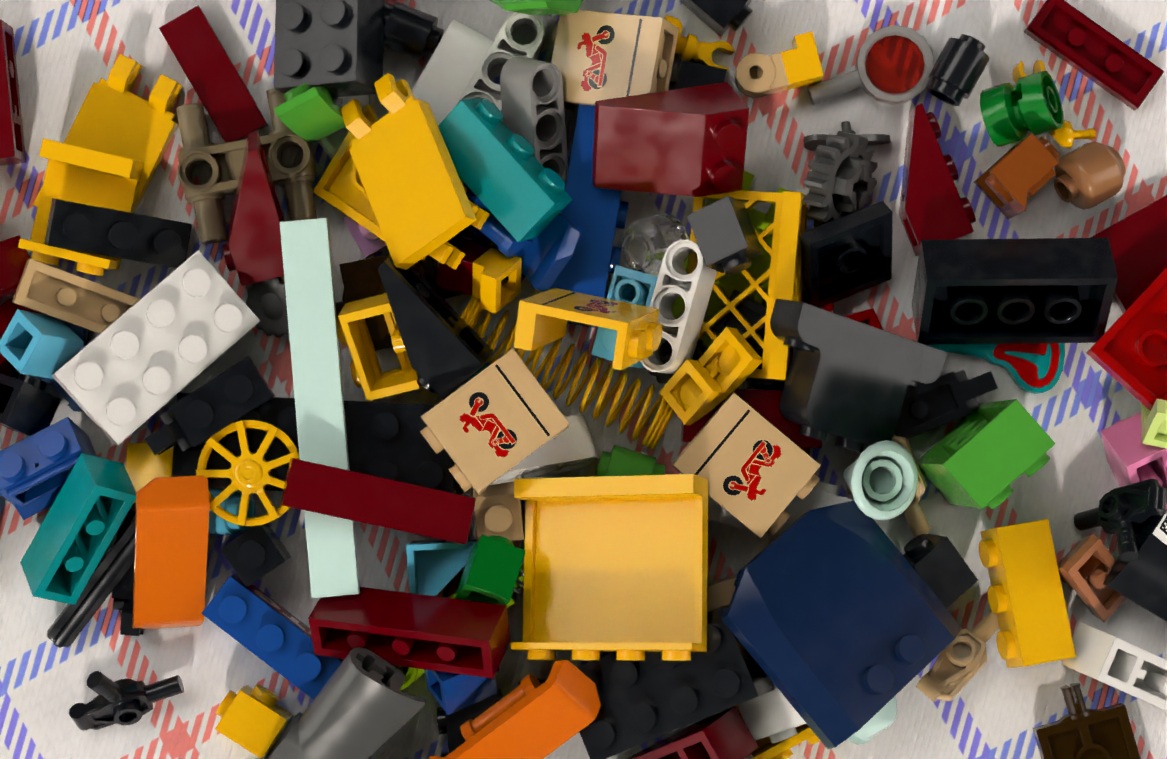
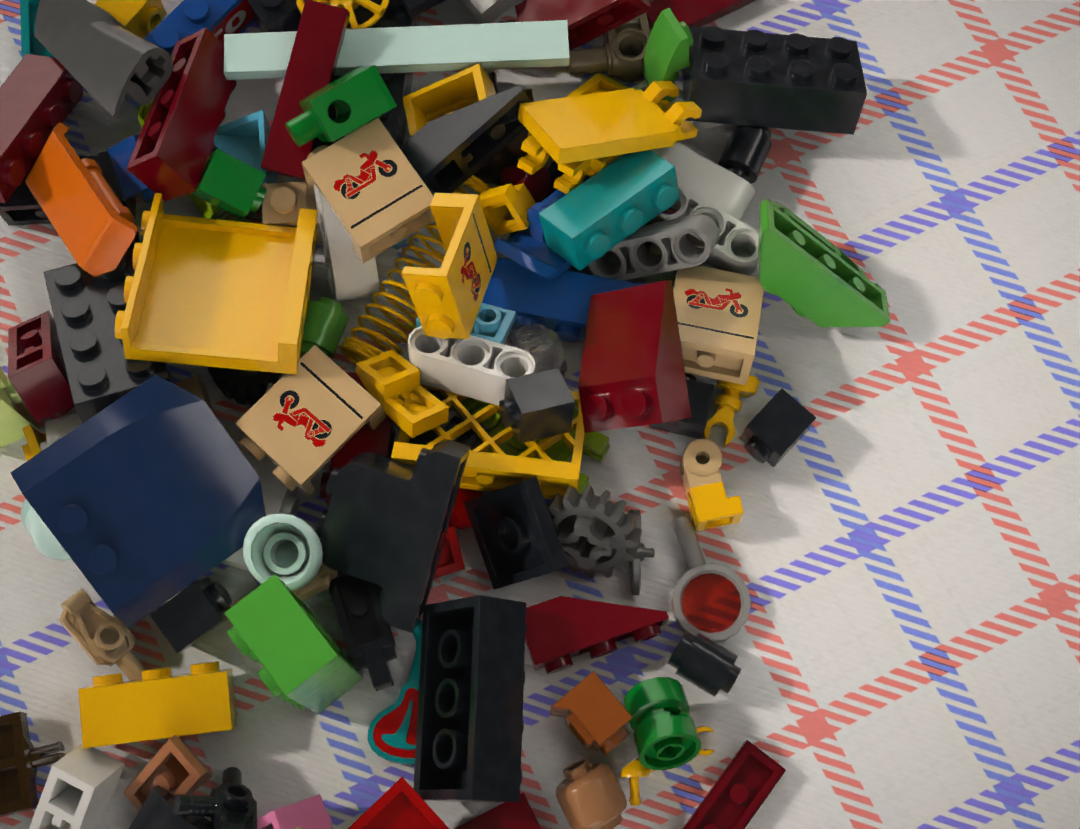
camera: 95 degrees right, 15 degrees down
none -> green torso [285,65,397,147]

